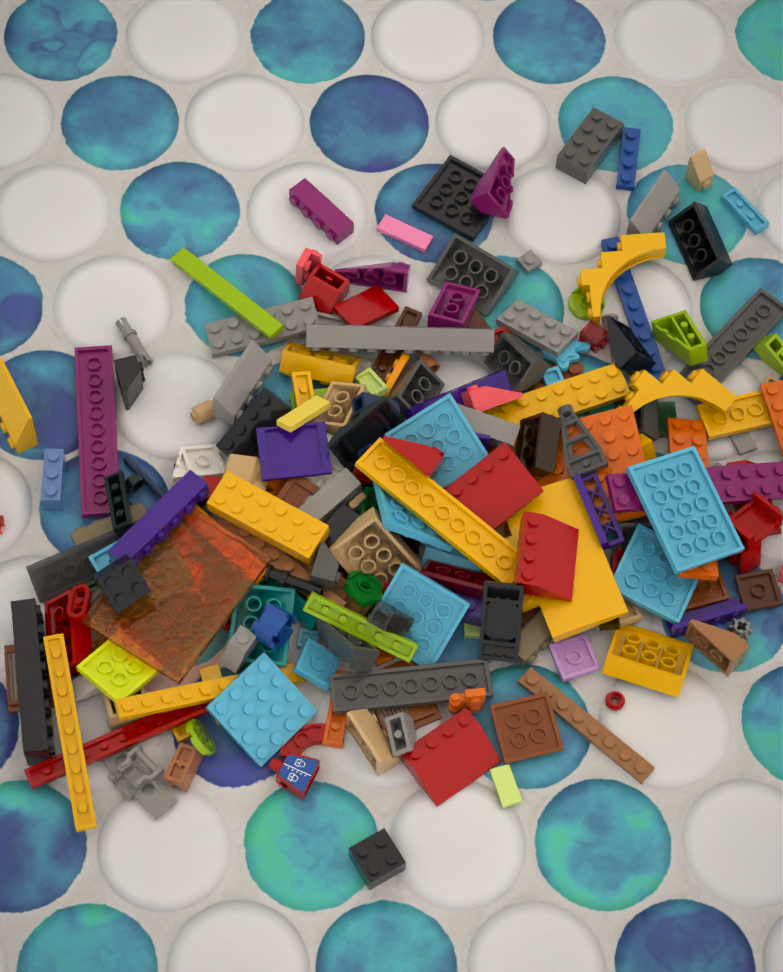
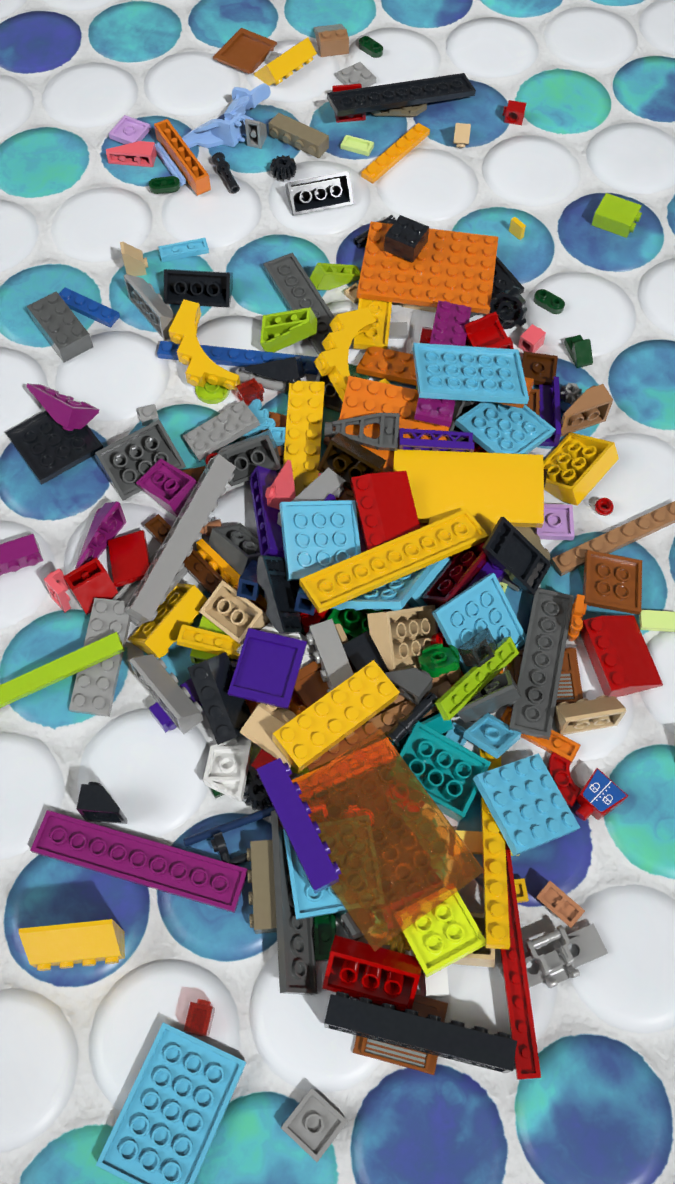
camera: 65 degrees left, 0 degrees up
medium blue brick [41,449,66,511] -> none
yellow plate [43,633,97,832] -> none
red plate [67,584,92,622] -> none
black brick [92,554,152,613] -> none
black brick [104,470,133,537] -> none
light grey pin [115,317,153,367] -> none
lime tile [185,719,216,757] -> none
tan brick [190,400,215,424] -> none
light grey slope [219,625,259,674] -> none
blue brick [251,603,297,651] -> none
light yellow tile [276,395,331,433] -> none
yellowish green tile [354,367,390,397] -> none
bright pink tile [377,214,433,253] -> none
red slope [383,436,446,478] -> none
light grey slope [385,712,417,757] -> none
red slope [513,511,579,602] -> none

